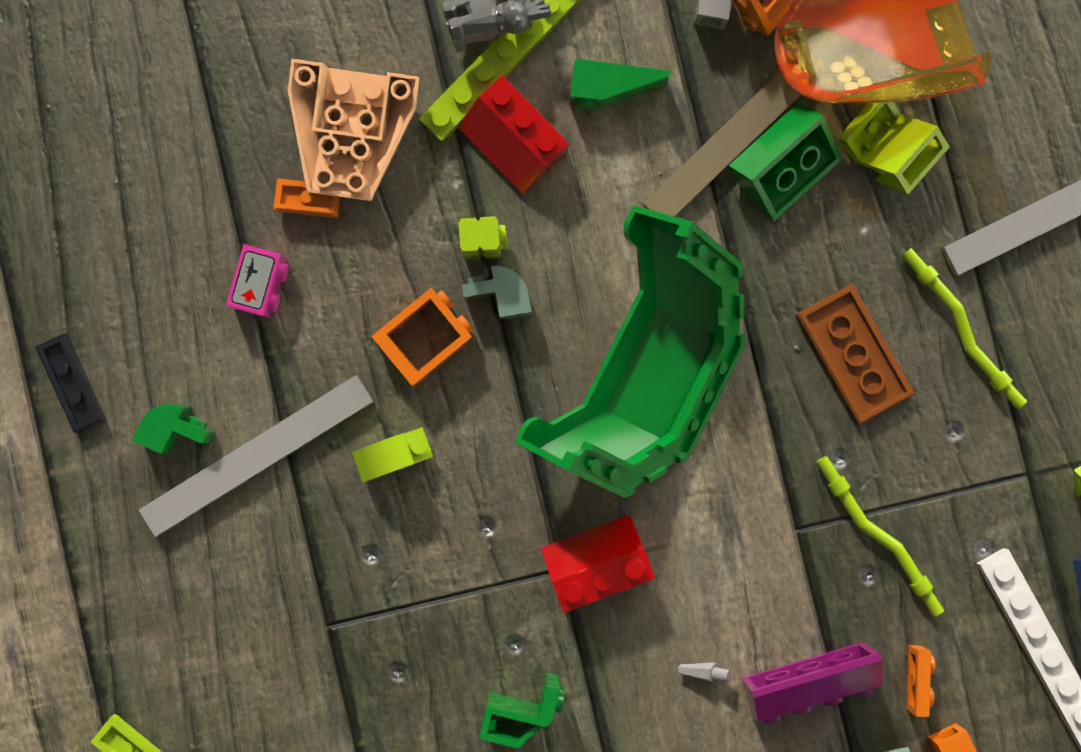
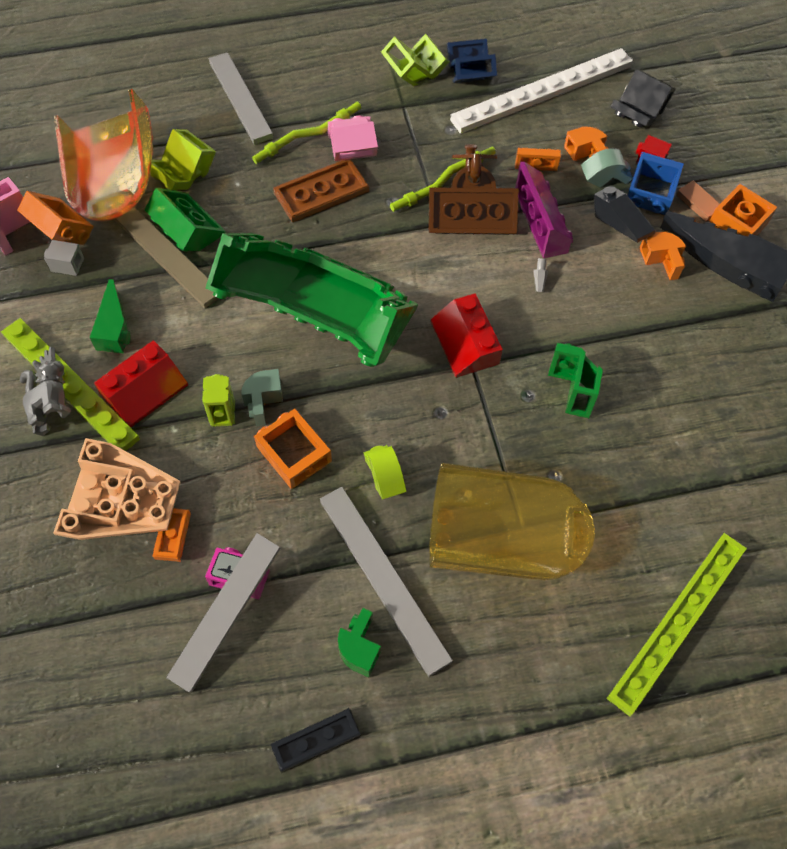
camera: 90 degrees left, 25 degrees down
none -> light grey tile [166,533,281,693]
none -> bright pink piece [328,115,378,161]
none -> reddish brown plate [429,144,519,234]
none -> clear yellow windscreen [429,463,595,580]

